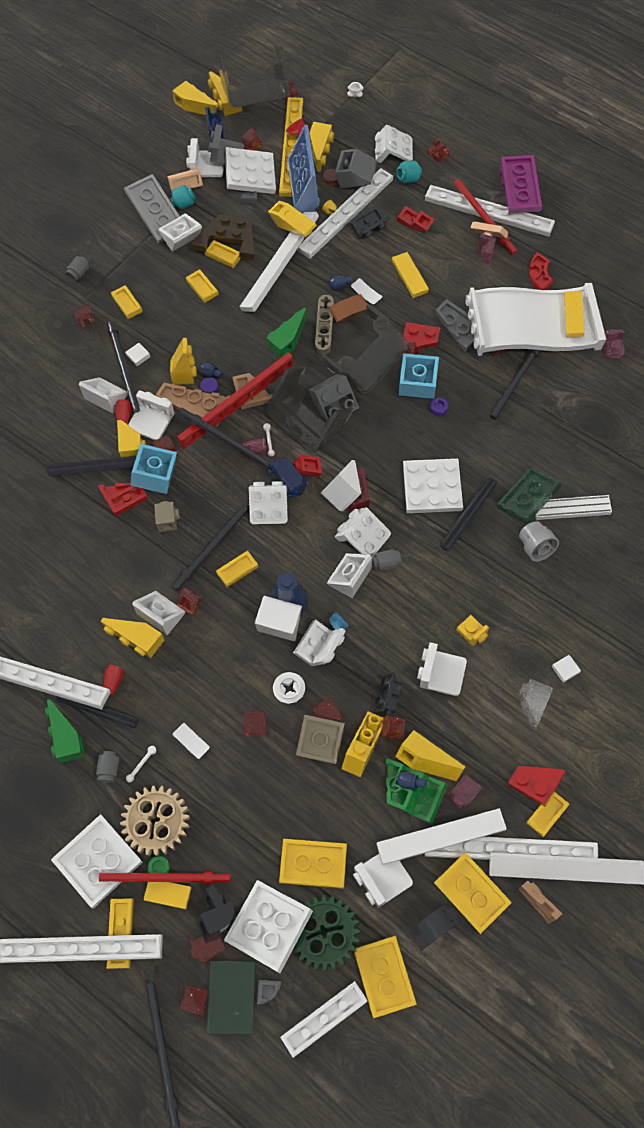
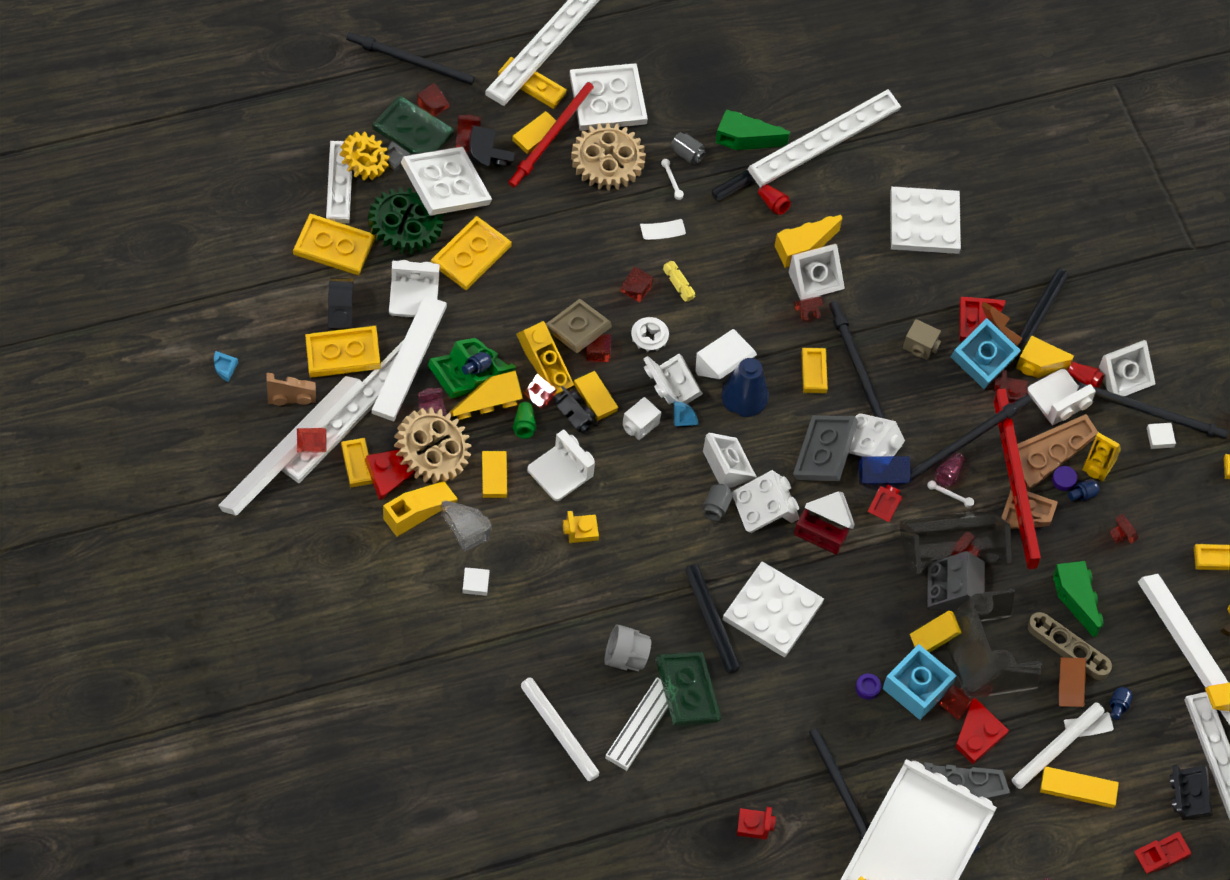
camera: 115 degrees right, 5 degrees down
green tile [148,856,170,873] -> none
none -> dark azure tile [214,351,238,382]
none -> clear red slope [297,428,327,453]
none -> yellow gear [339,132,389,180]
none -> yellow slope [383,481,458,537]
none -> tan gear [394,407,471,484]
none -> yellow tile [482,451,507,498]
none -> green cone [512,402,536,439]
none -> white axle [521,678,599,781]
none -> yellow tile [574,371,618,421]
none -> white brick [623,397,661,440]
none -> light yellow axle [663,261,695,302]
none -> red bracket [737,807,776,840]
none -> dark grey plate [793,415,858,481]
none -> white plate [890,187,961,254]
none -> yellow tile [910,611,962,653]
none -> clear red tile [951,531,980,557]
none -> dark orange slope [981,302,1022,346]
none -> white axle [1012,703,1104,789]
none -> clear red tile [1109,513,1139,544]

